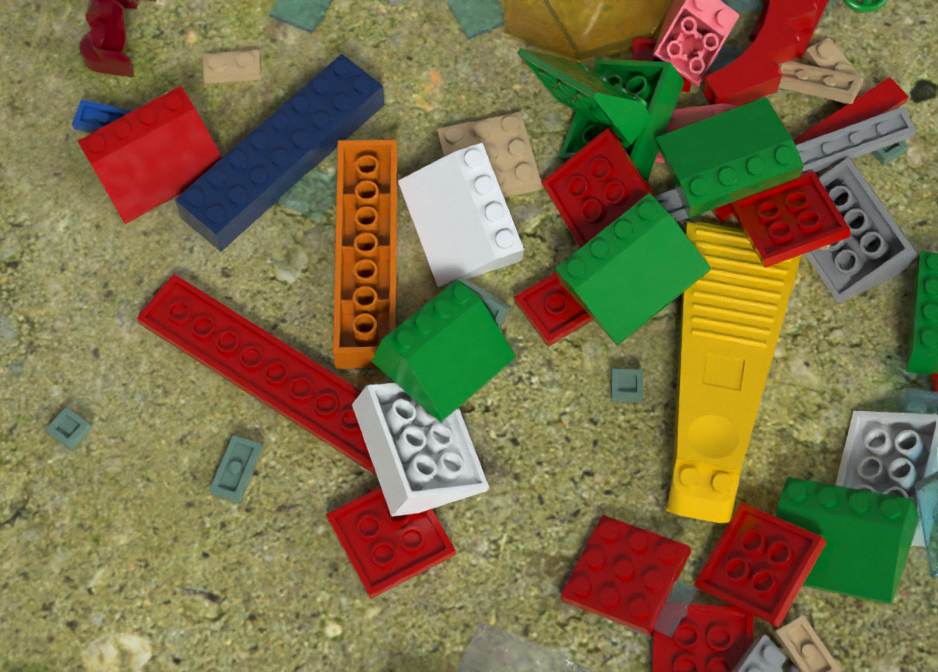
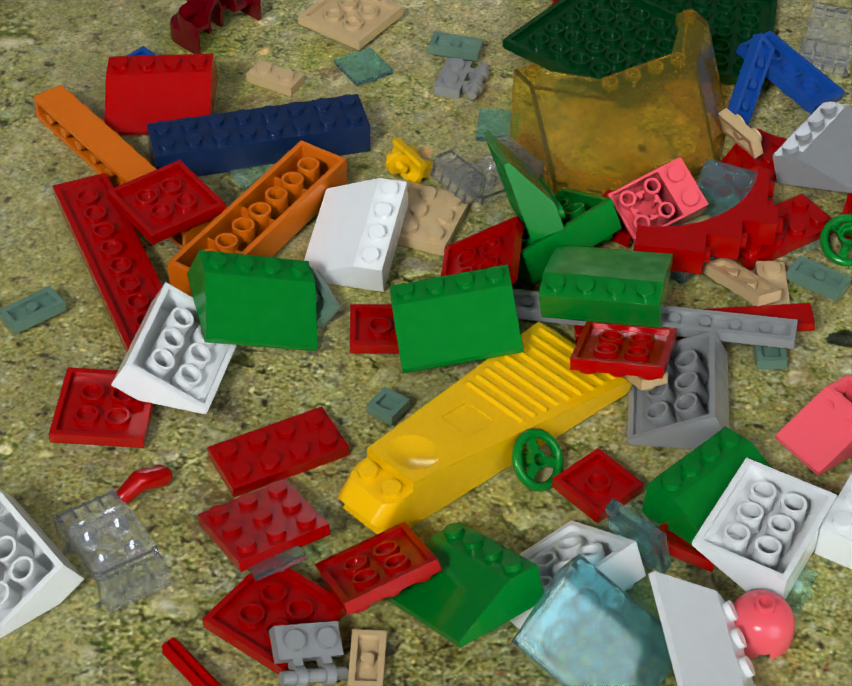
camera: 30 degrees right, 20 degrees down
none -> orange brick [33,85,214,249]
none -> red plate [107,160,226,245]
none -> red arm [115,464,173,506]
none -> red plate [207,406,349,498]
none -> yellow hips [385,138,434,184]
none -> clear plate [429,135,544,205]
none -> green piece [512,428,563,492]
none -> red plate [552,448,644,523]
none -> sand green plate [786,255,852,302]

